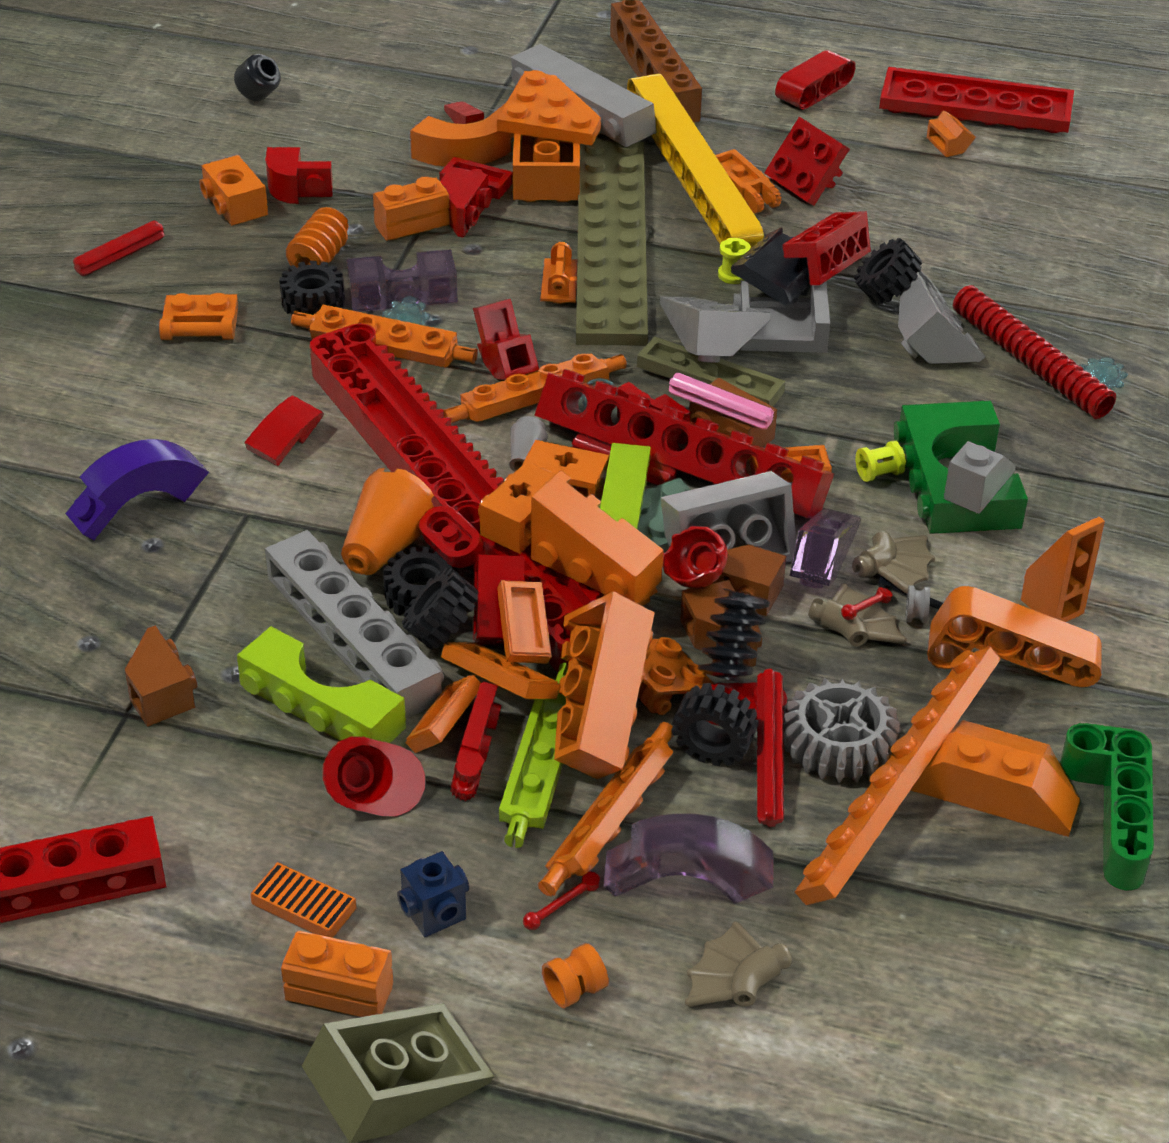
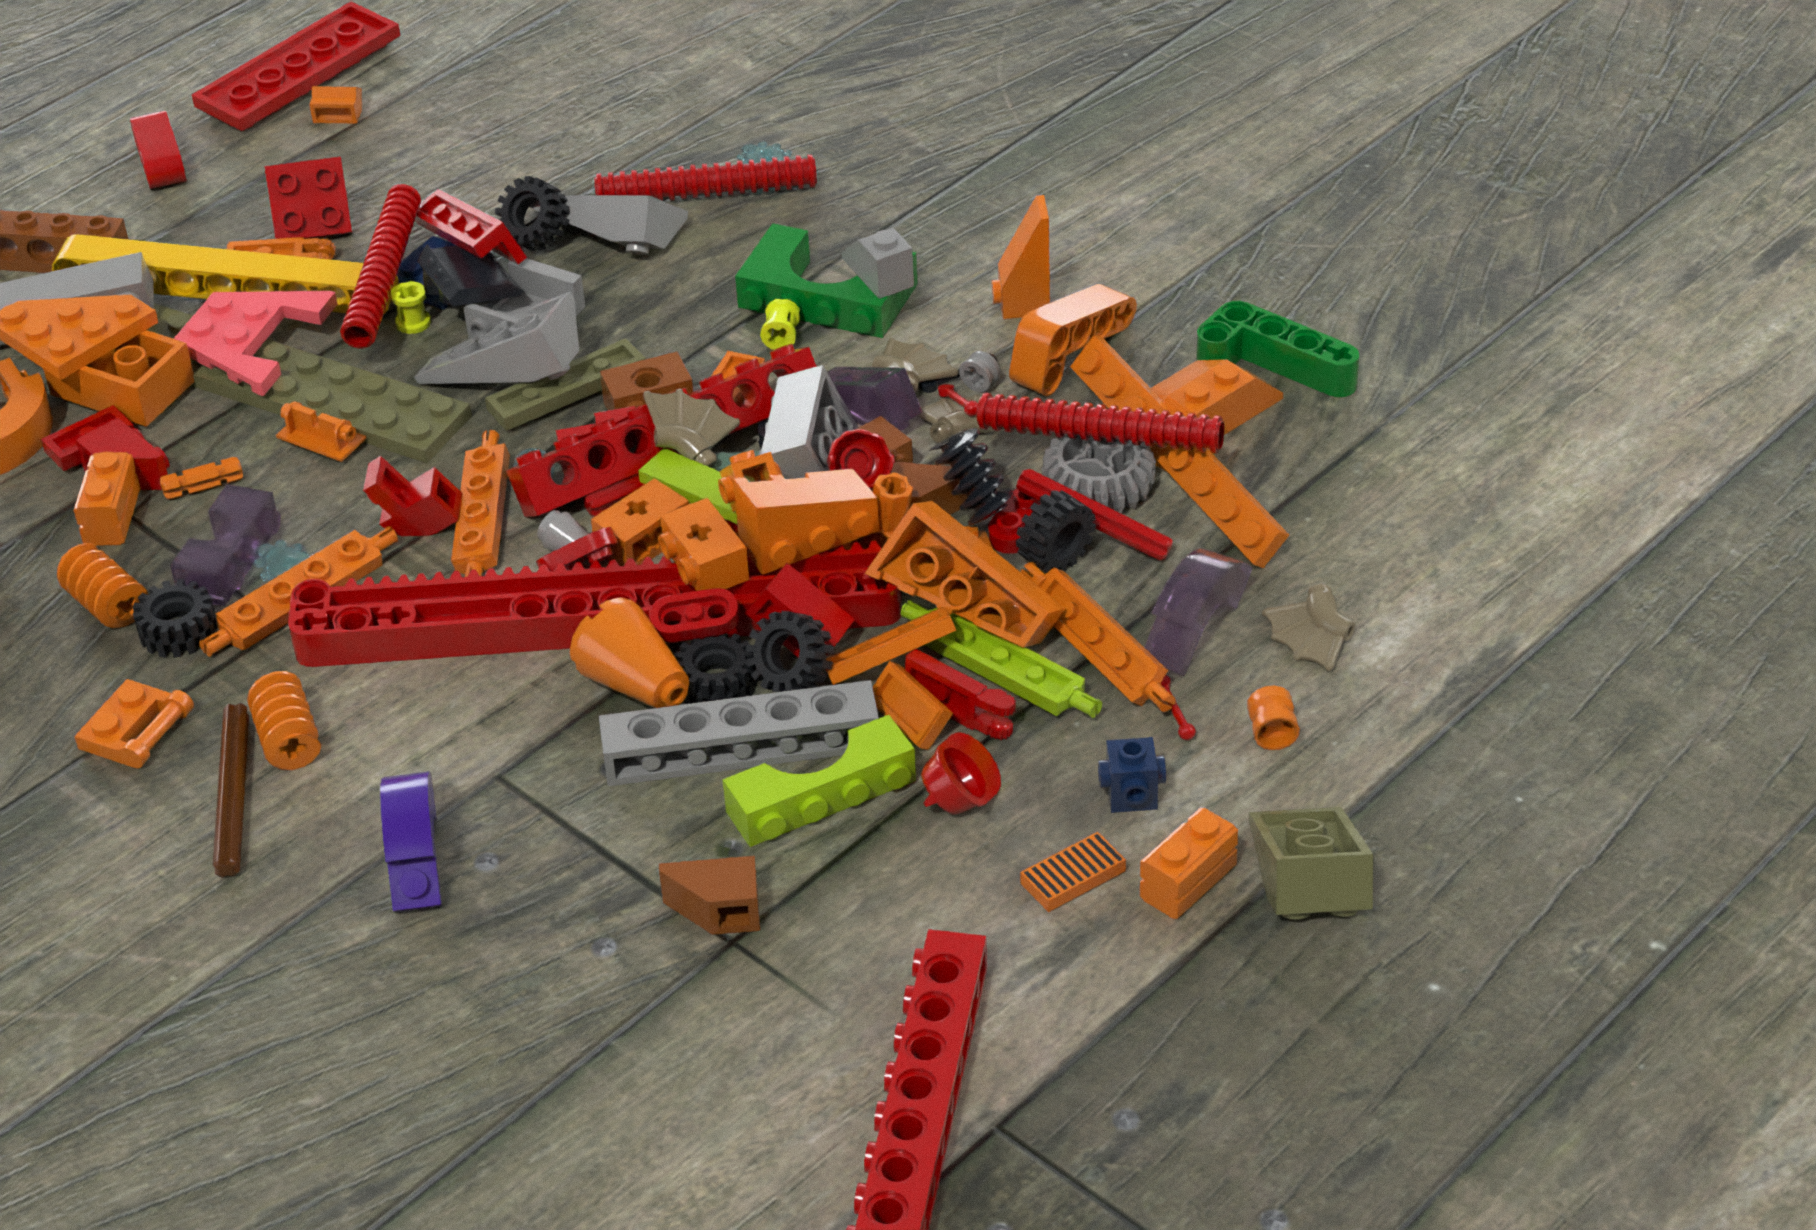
camera: 60 degrees left, 0 degrees up
red slope [244,395,324,466] -> none
orange tile [497,580,552,664] -> none
bright pink axle [668,373,774,430] -> none
none -> orange axle [160,457,243,500]
none -> coral wing [174,291,338,396]
none -> reddish brown axle [212,703,249,878]
none -> orange piece [247,671,322,770]
none -> red piece [340,184,421,349]
none -> red plate [536,527,618,571]
none -> dark tan arm [643,389,740,468]
none -> orange brick [718,450,783,512]
none -> orange piece [859,472,913,549]
none -> red piece [977,392,1225,454]

